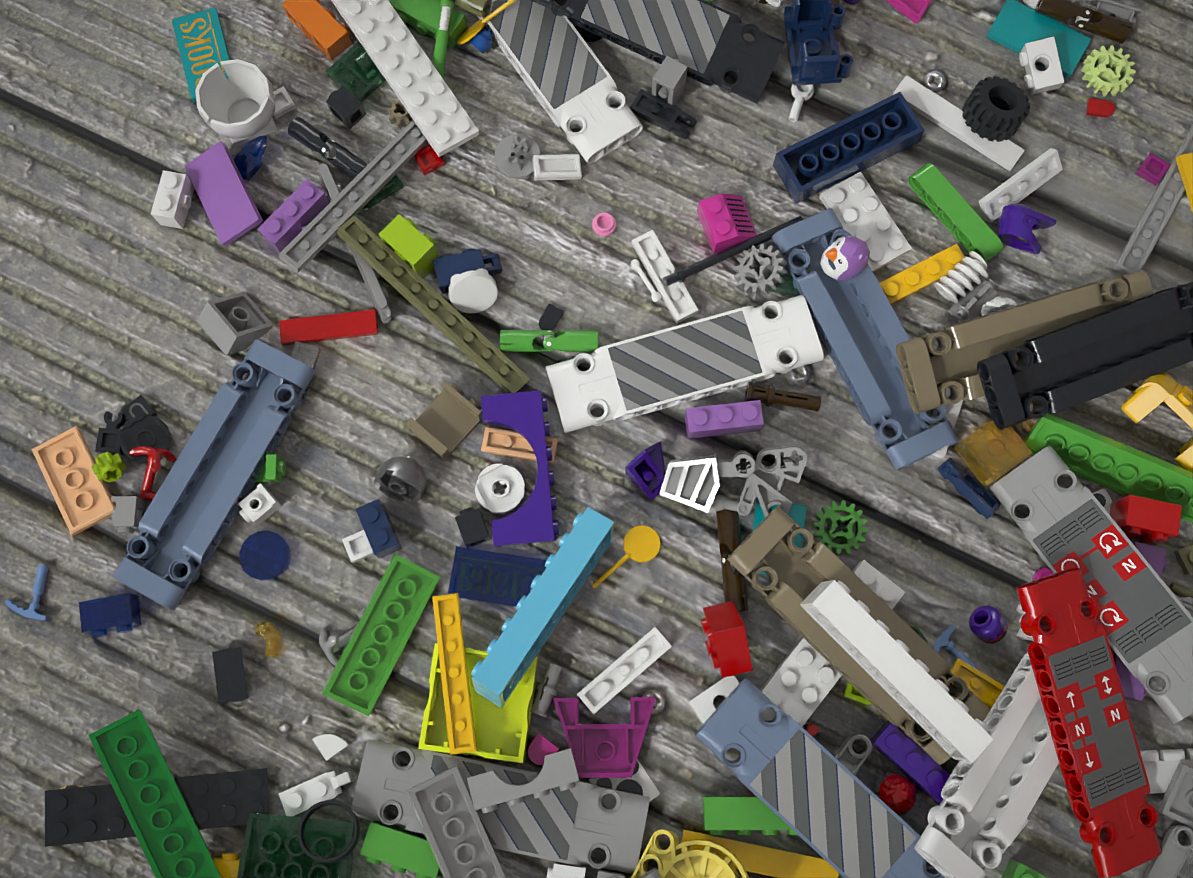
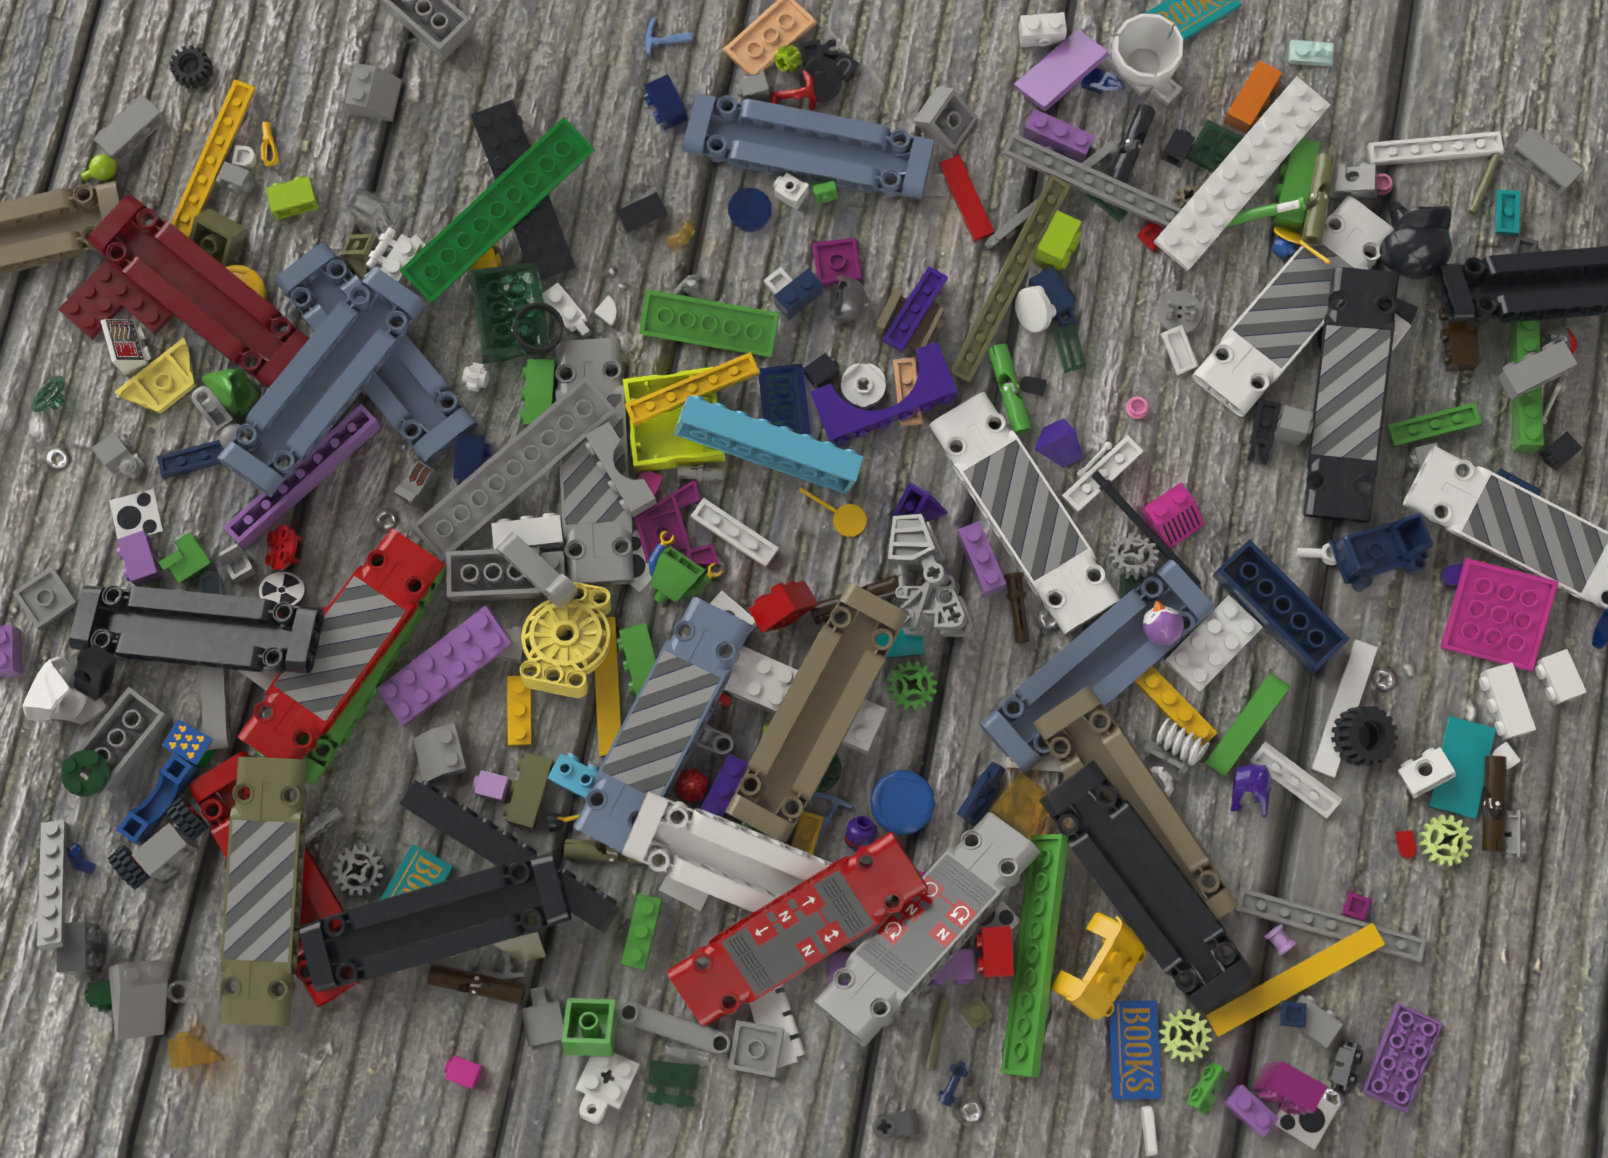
camera: 75 degrees right, 0 degrees up
white brick [800,580,994,764] -> none
none -> bright green torso [649,531,722,604]
none -> magenta tile [812,237,862,287]
none -> blue piece [870,770,935,836]
none -> dark purple plate [883,266,948,353]
none -> dark purple slope [1035,419,1083,468]
none -> clear green tile [1052,323,1086,373]
none -> lavender bush [1264,924,1296,956]

